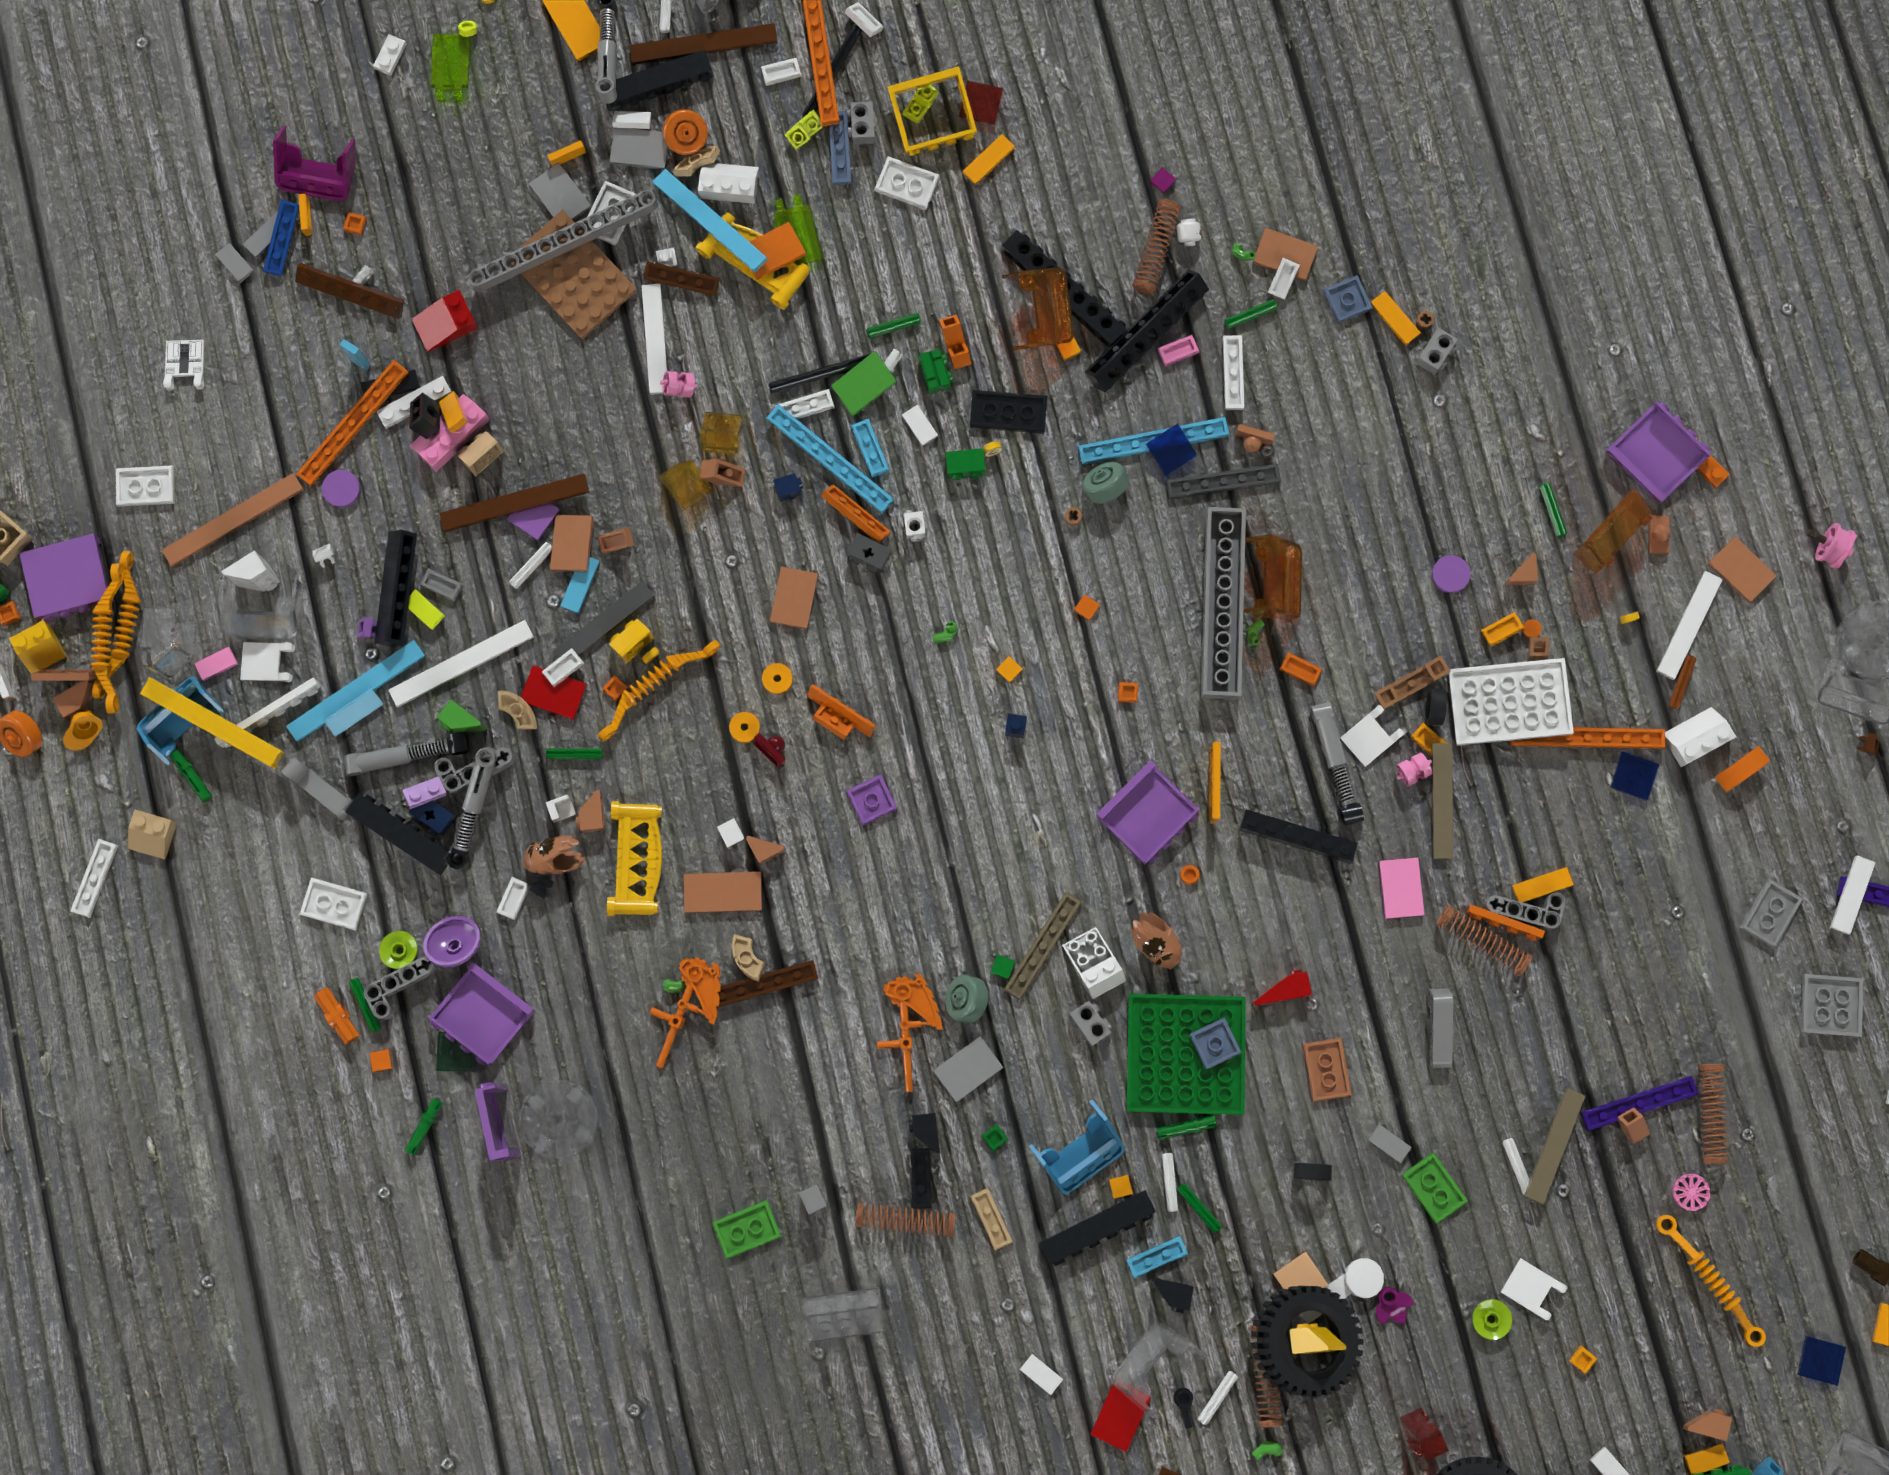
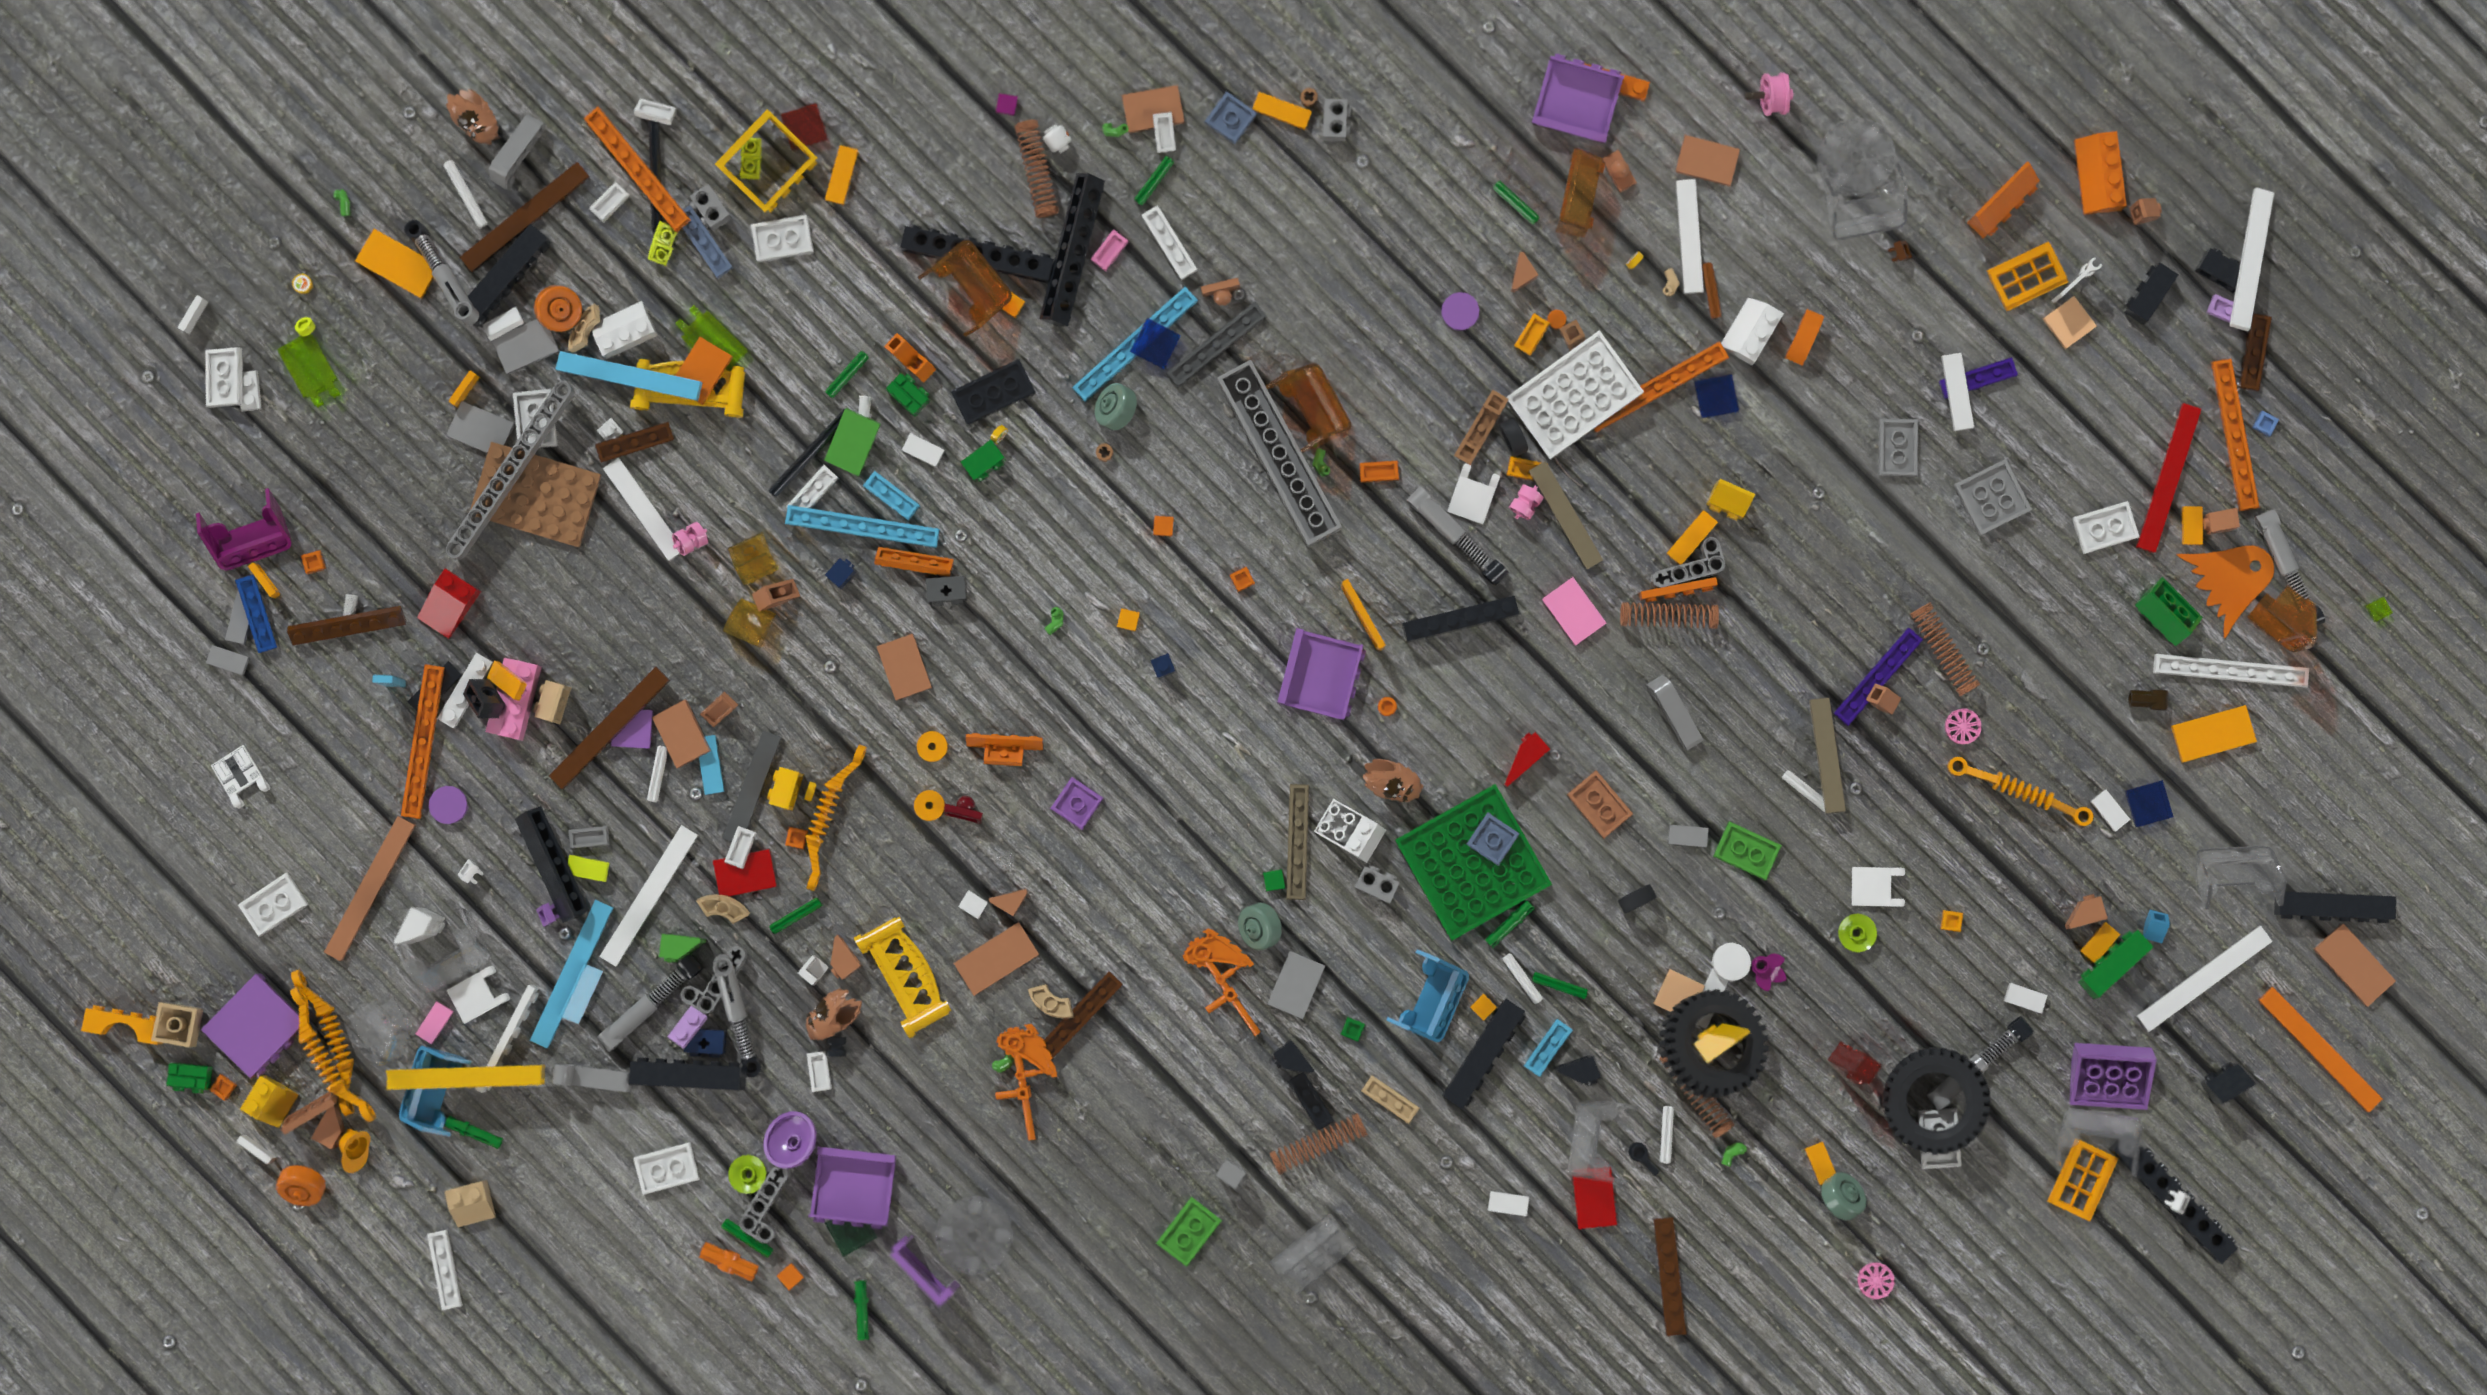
camera: 30 degrees left, 5 degrees up
white brick [904,511,925,542] -> none
none -> white tile [206,347,243,408]
none -> tan arm [1663,268,1679,297]
none -> yellow slope [1706,479,1755,521]
none -> white tile [2090,790,2131,832]

